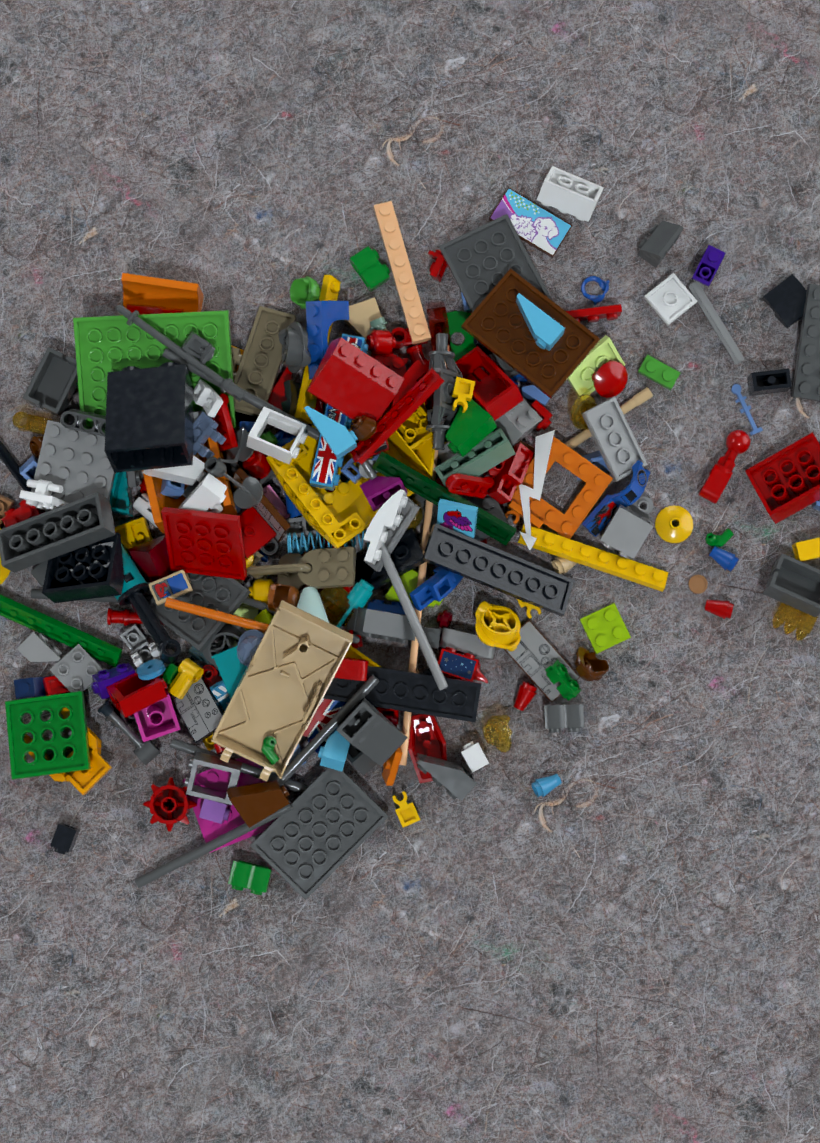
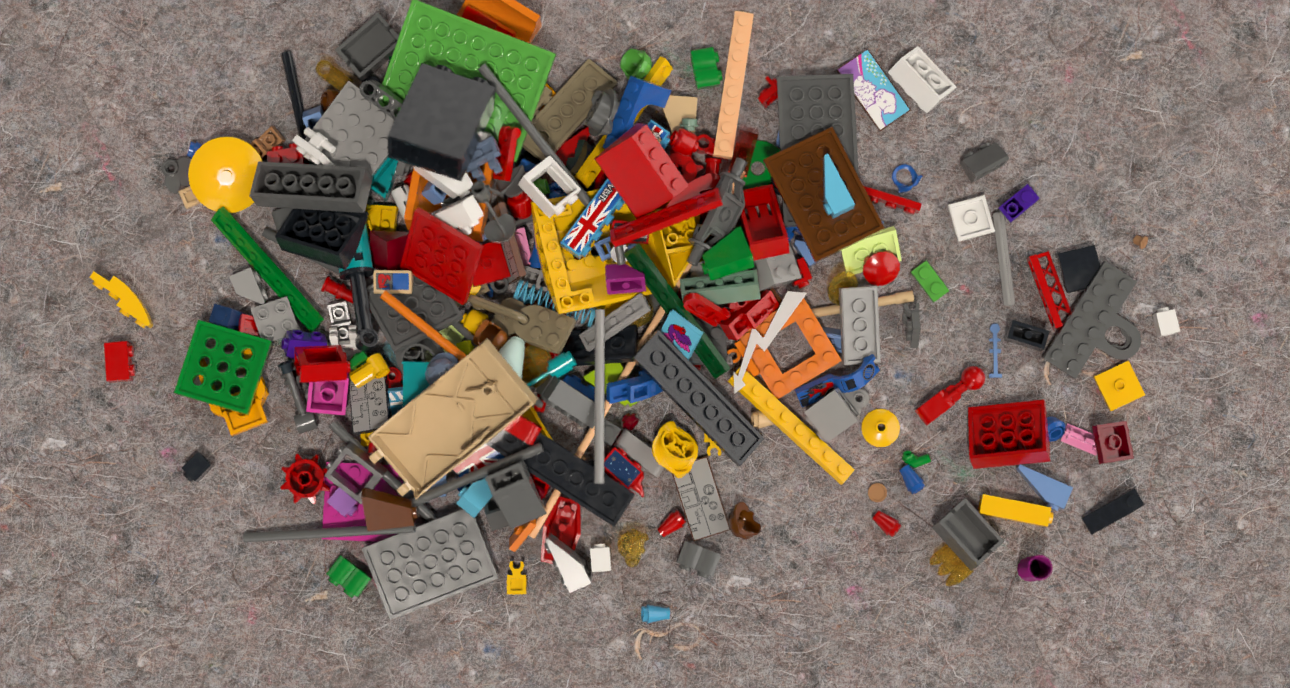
camera: 20 degrees right, 0 degrees up
dark grey bar [116,304,247,402] -> none
dark azure piece [136,659,166,680] -> none
dark grey bracket [181,331,215,364] -> none
white slope [193,379,223,418] -> none
green arm [261,736,280,765] -> none
medium azure slope [304,406,358,459] -> none
reddish brown cone [352,416,377,441] -> none
white slope [363,489,408,565] -> none
yellow plate [452,377,475,413] -> none
green hinge [545,660,581,701] -> none
lime plate [579,603,631,654] -> none
none -> dark grey plate [902,303,921,348]
none -> red fence [1027,251,1071,330]

